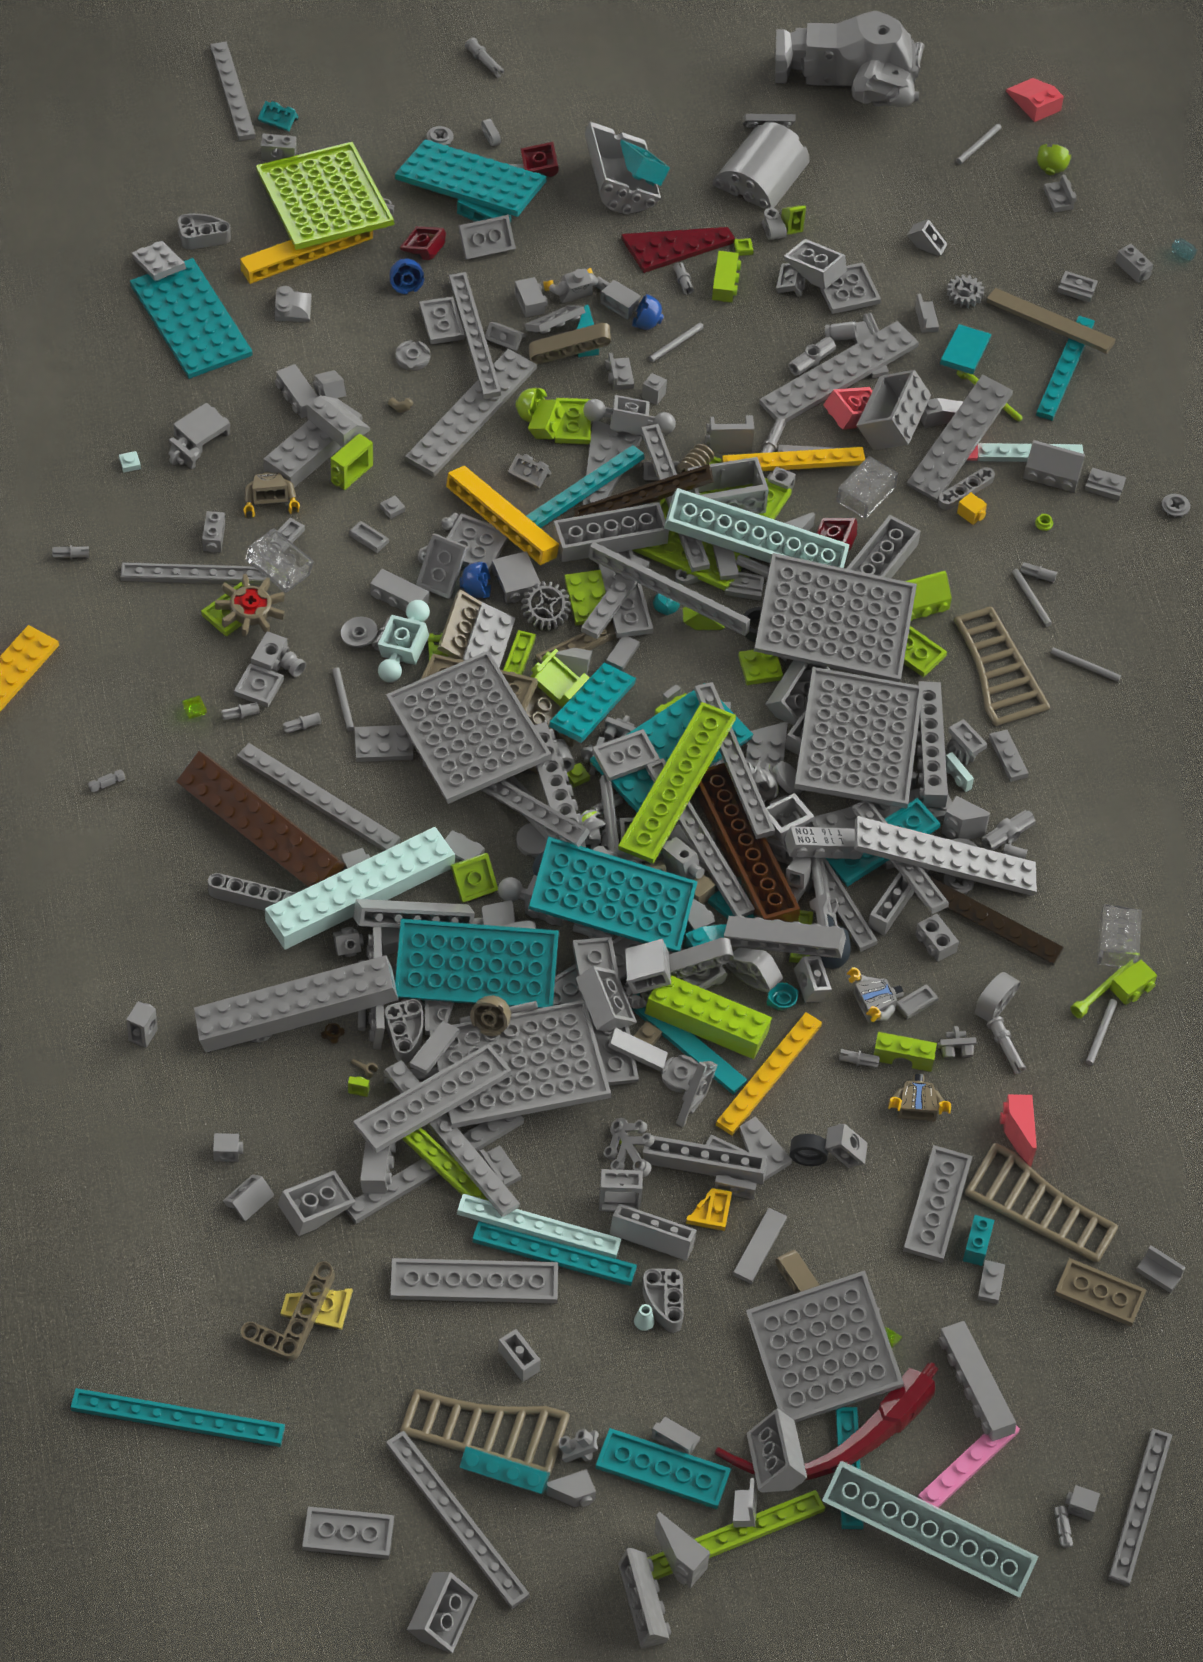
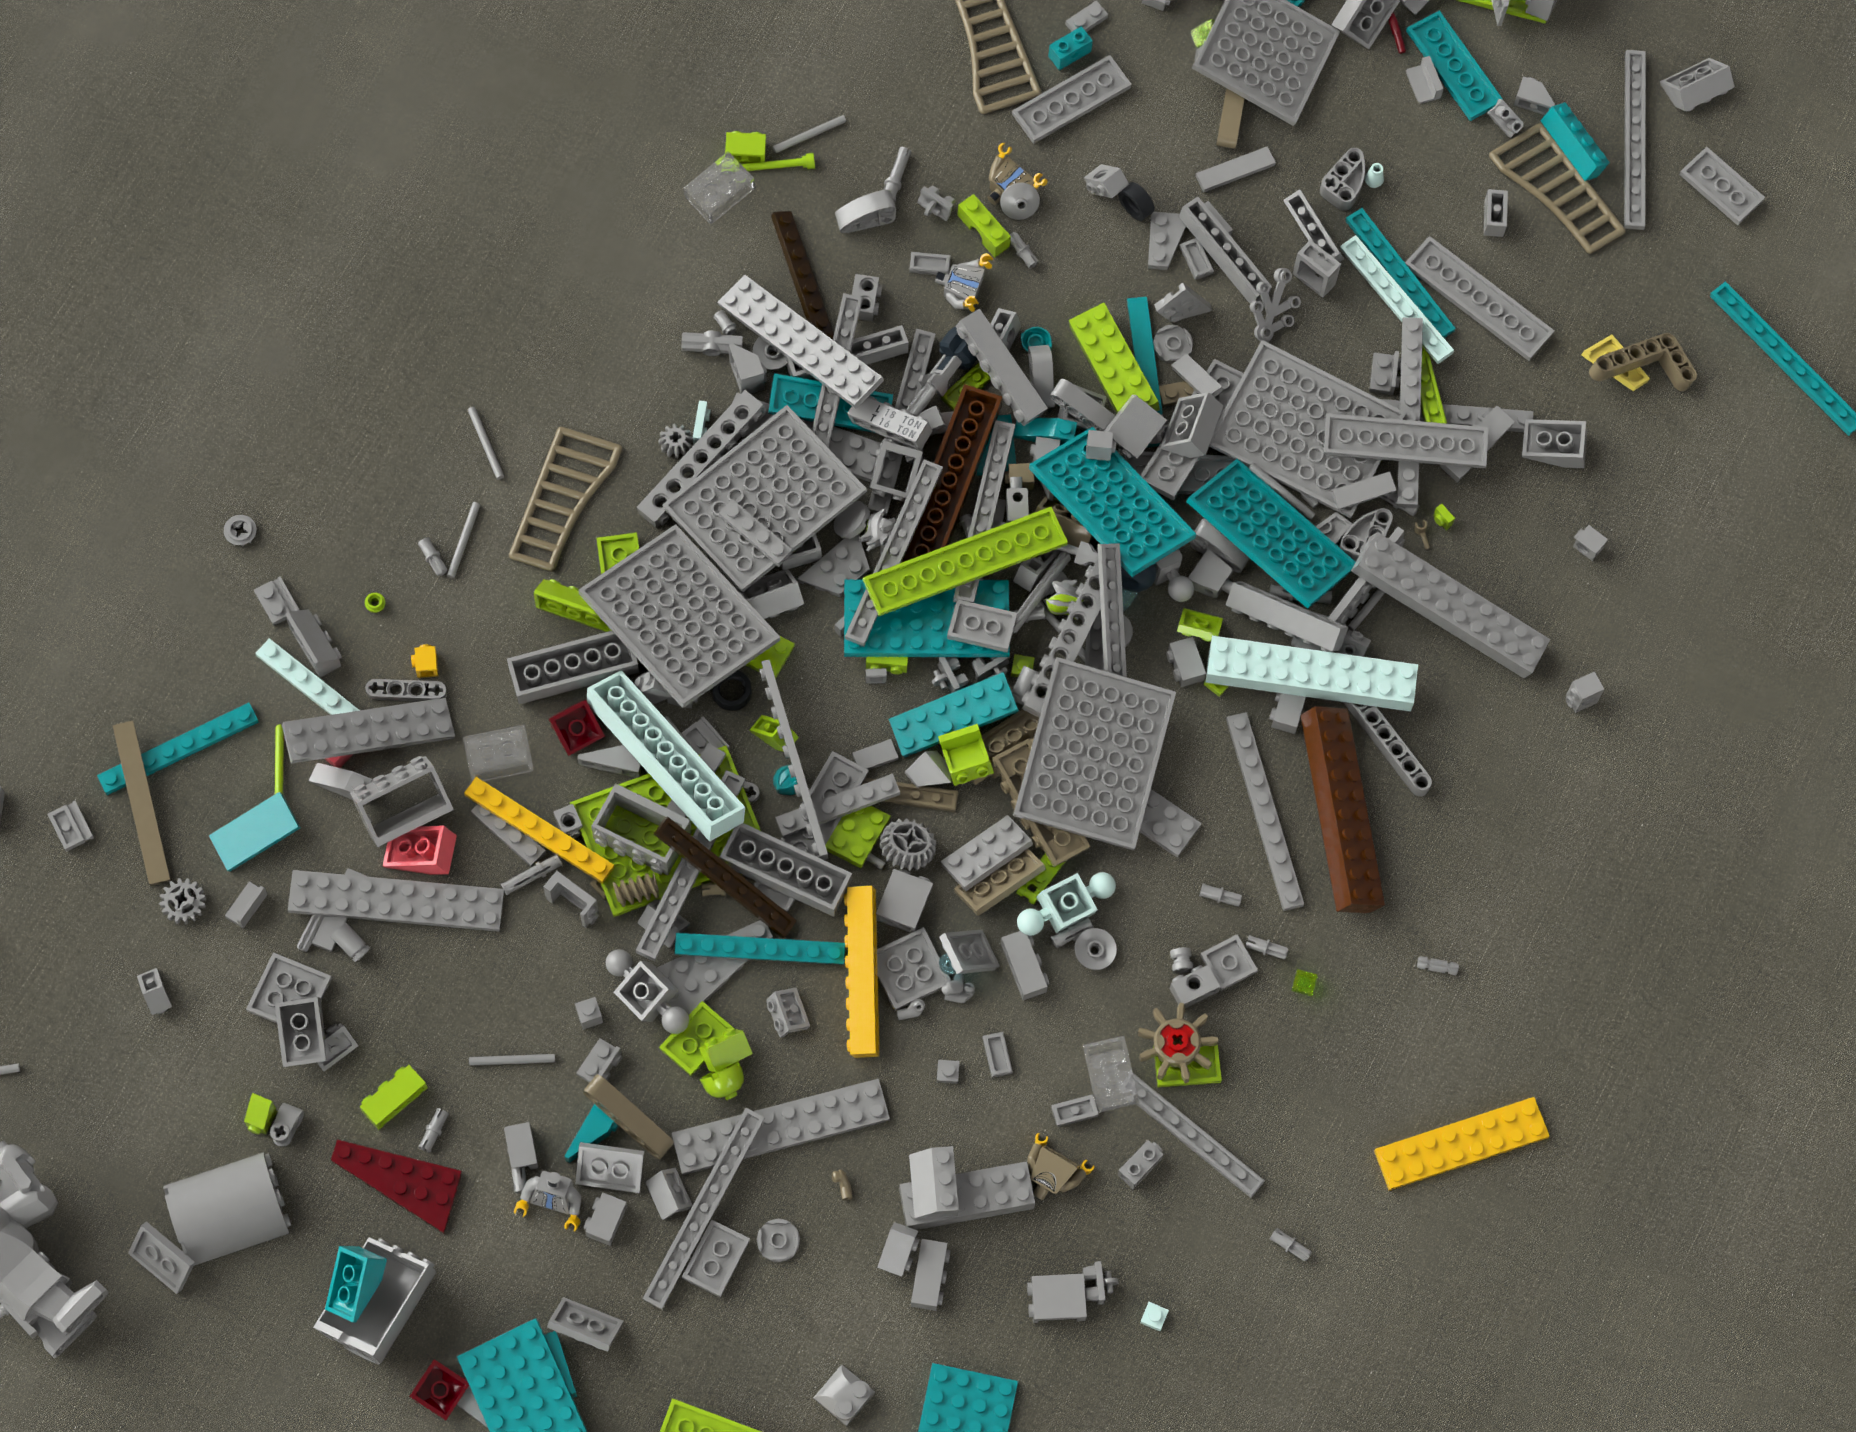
camera: 140 degrees left, 15 degrees up
light grey panel [223,1174,274,1221] -> none
lime window [331,433,373,490] -> none
light grey bar [332,667,354,731] -> none
blue cylinder [389,258,424,294] -> none
dark red slope [400,226,446,260] -> none
blue cylinder [459,561,491,598] -> none
dark tan cylinder [470,995,511,1036] -> none
lime tile [503,630,536,675] -> none
blue cylinder [632,294,664,330] -> none
yellow wing [686,1188,732,1231] -> none
yellow plate [716,1012,822,1135] -> none
lime tile [734,238,754,256] -> none
light grey piece [788,337,836,376] -> none
light grey plate [948,719,987,757] -> none
light grey plate [989,729,1029,782] -> none
coral slope [1000,1094,1037,1167] -> none
none -> light grey plate [718,499,793,567]
none -> light grey dish [1000,182,1040,220]
none -> light grey brick [1086,430,1116,461]

